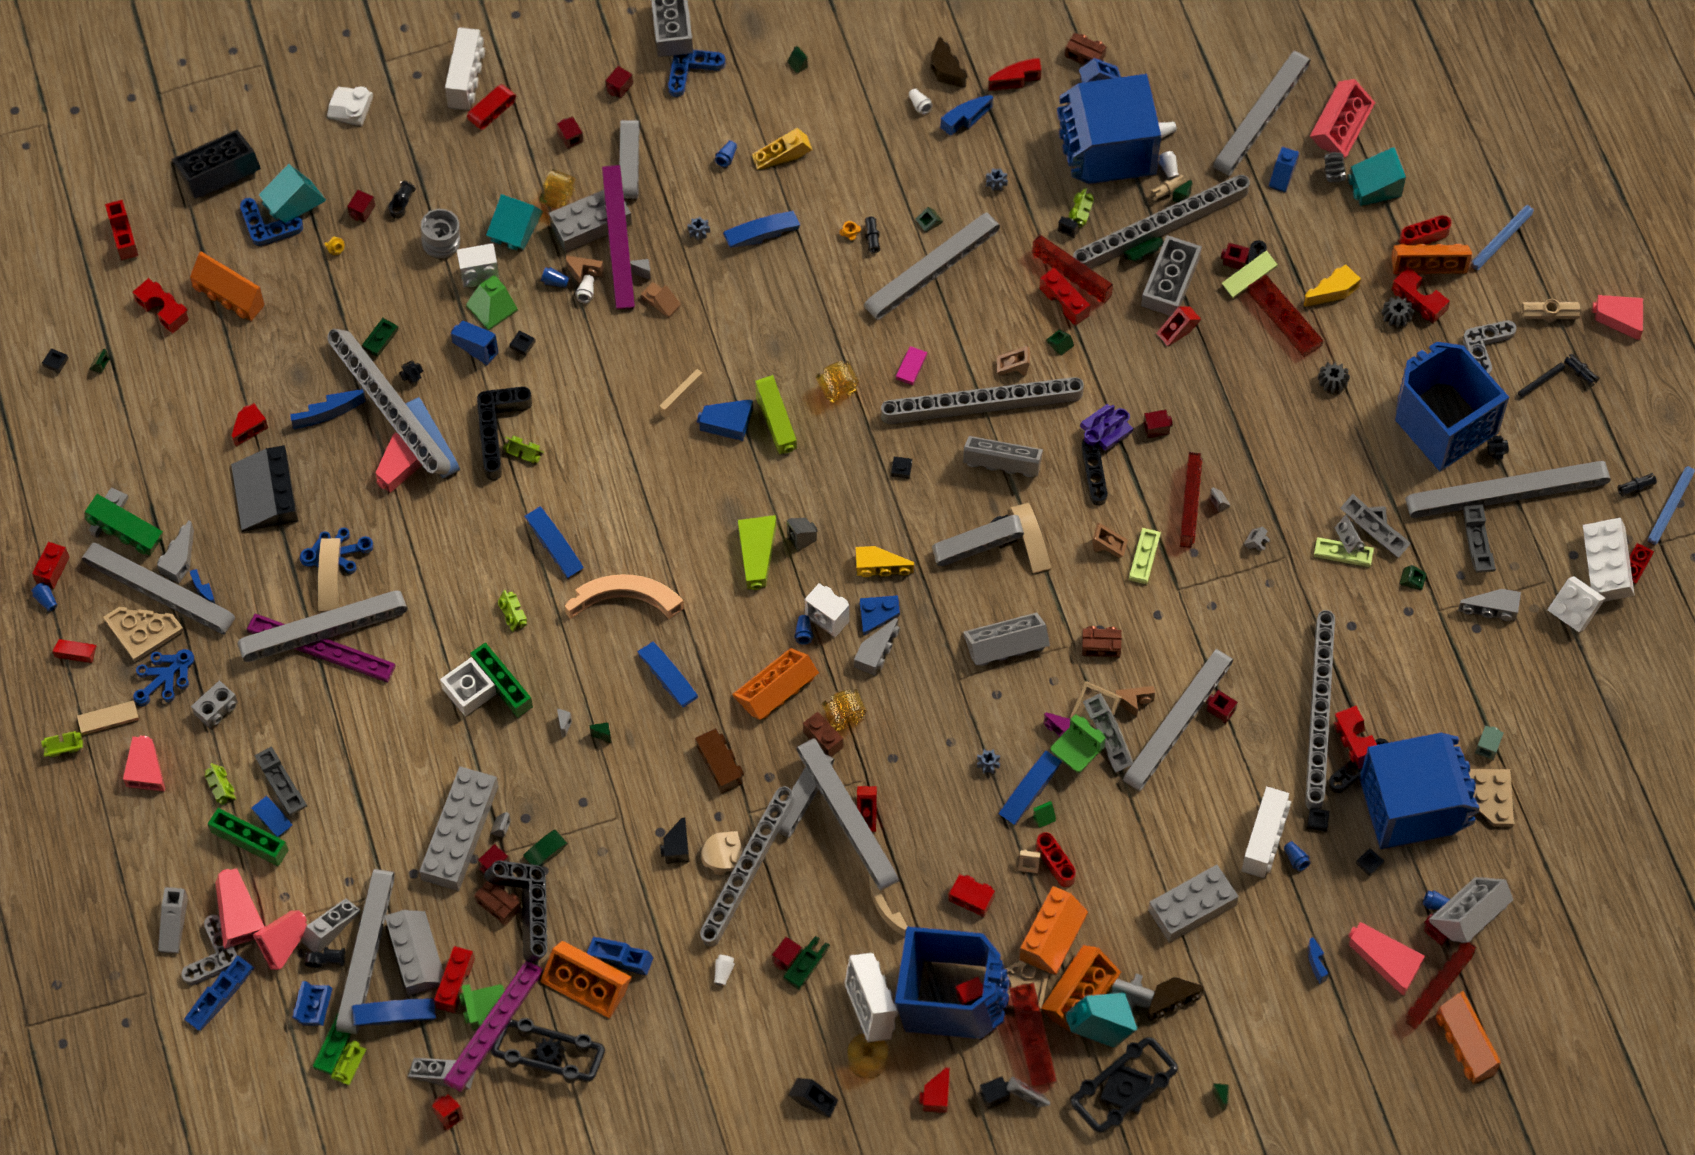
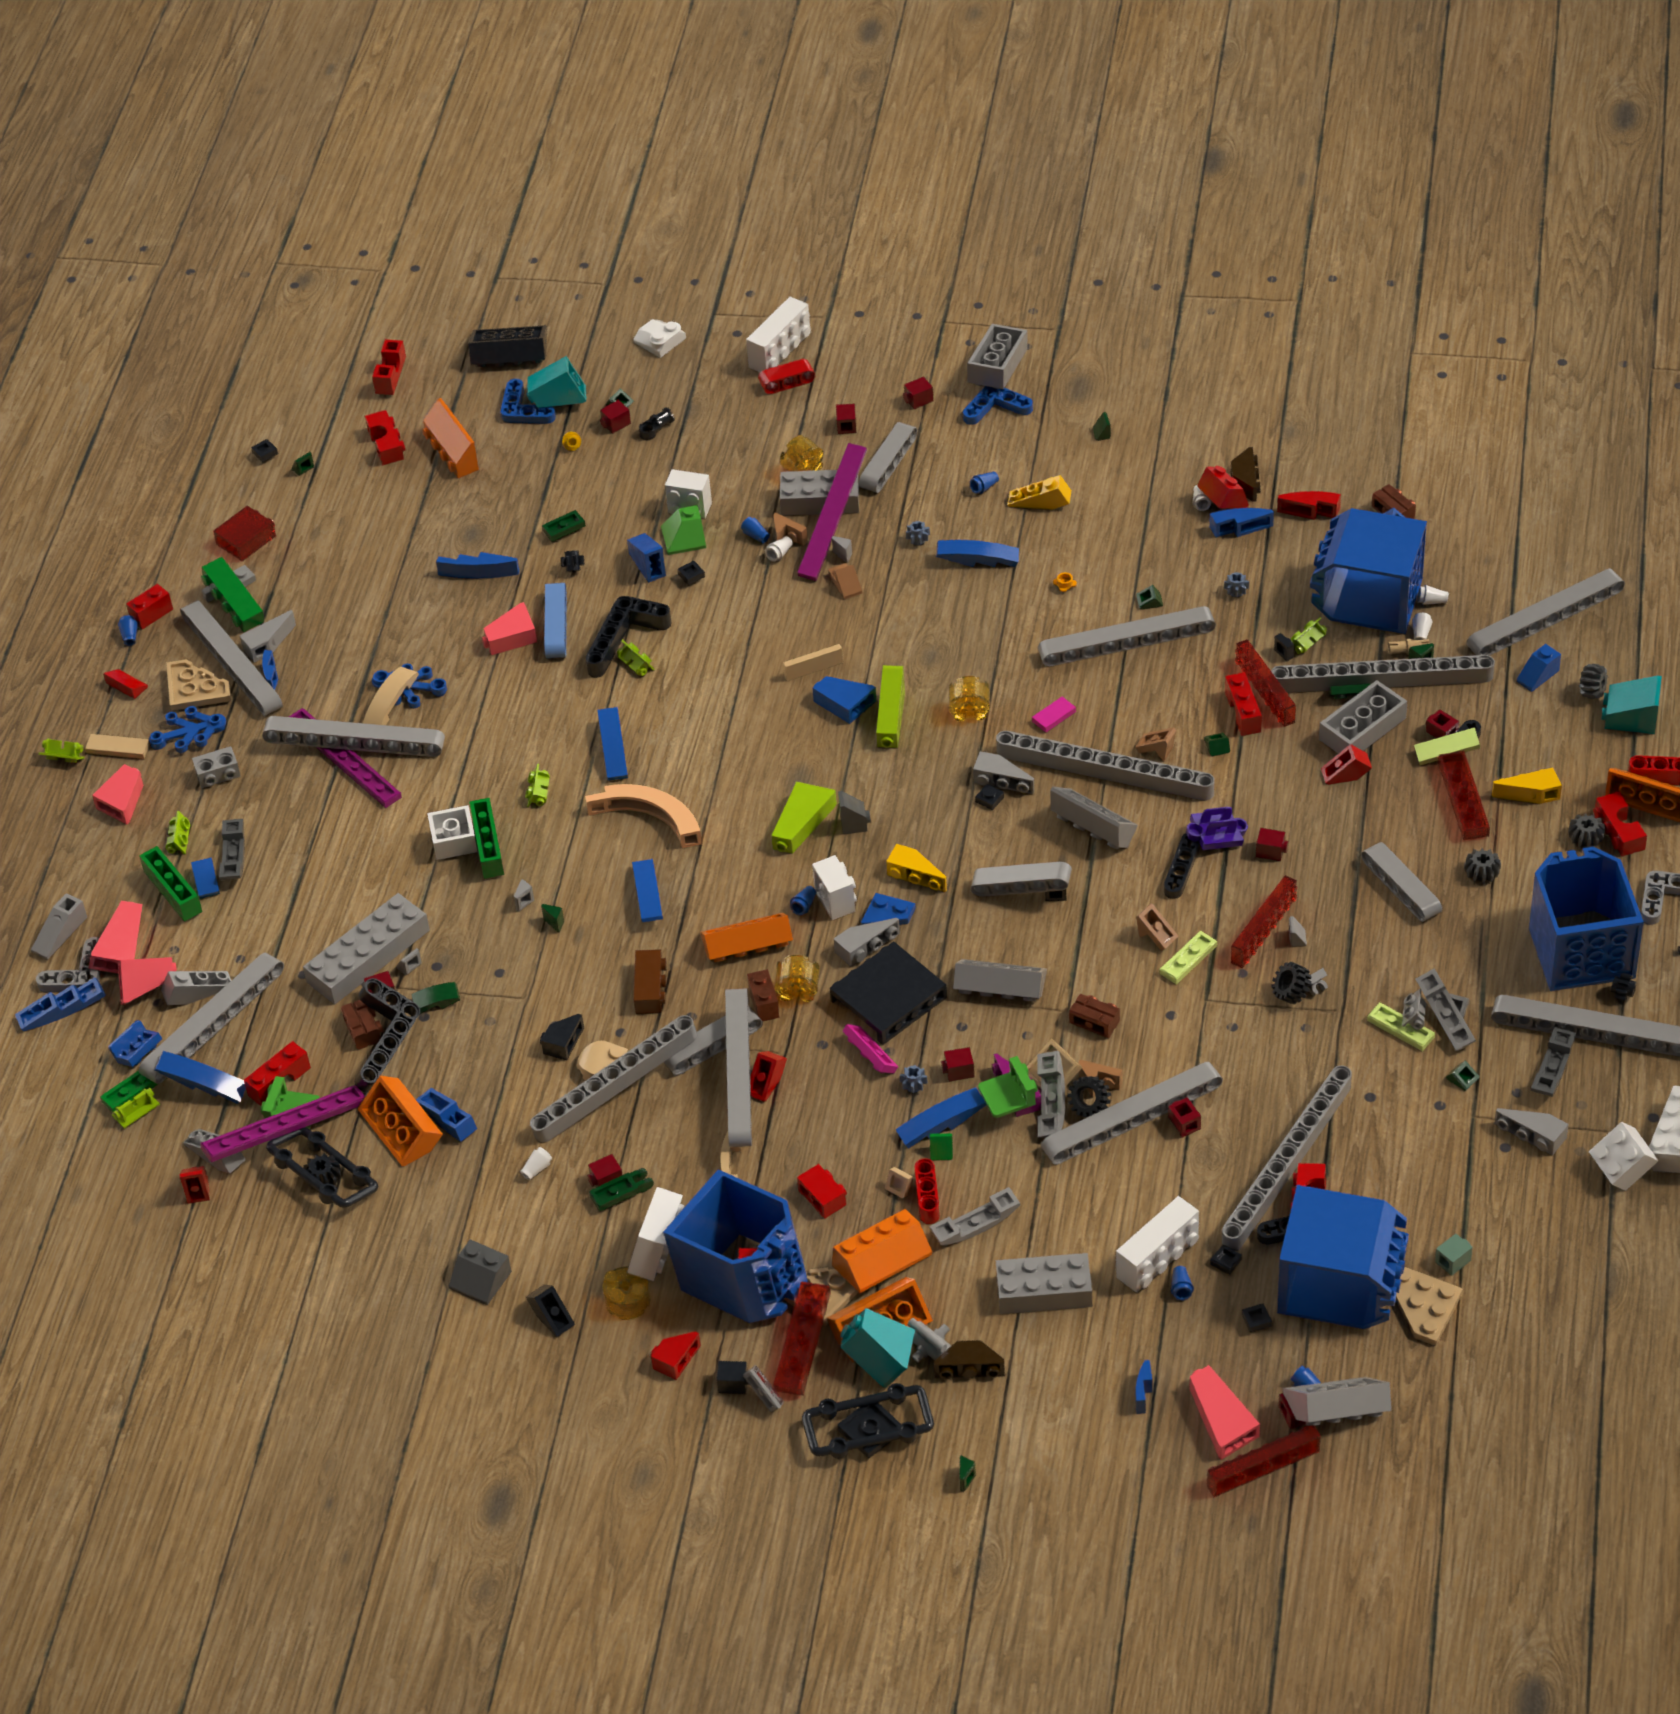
camera: 30 degrees right, 15 degrees down
black slope [231,445,298,532] -> none
red slope [232,403,268,447] -> none
black connector [304,947,346,968] -> none
light grey beam [327,329,450,475] -> none
light grey slope [385,910,444,996] -> none
light grey wheel [421,209,460,258] -> none
teal slope [486,194,543,251] -> none
black pin [865,216,880,253] -> none
tan slope [1010,503,1051,574] -> none
coral slope [1310,79,1375,158] -> none
orange slope [1436,991,1501,1085] -> none
none -> clear red brick [213,505,276,562]
none -> dark grey slope [449,1239,512,1305]
none -> dark green slope [605,388,634,408]
none -> black panel [830,941,947,1045]
none -> dark pink plate [842,1024,898,1074]
none -> light grey slope [930,1187,1020,1245]
none -> dark red brick [941,1047,975,1082]
none -> light grey slope [973,751,1034,794]
none -> black tyre [1067,1076,1111,1117]
none -> red slope [1197,466,1249,508]
none -> black tyre [1272,962,1312,1004]
none -> light grey beam [1361,842,1442,922]

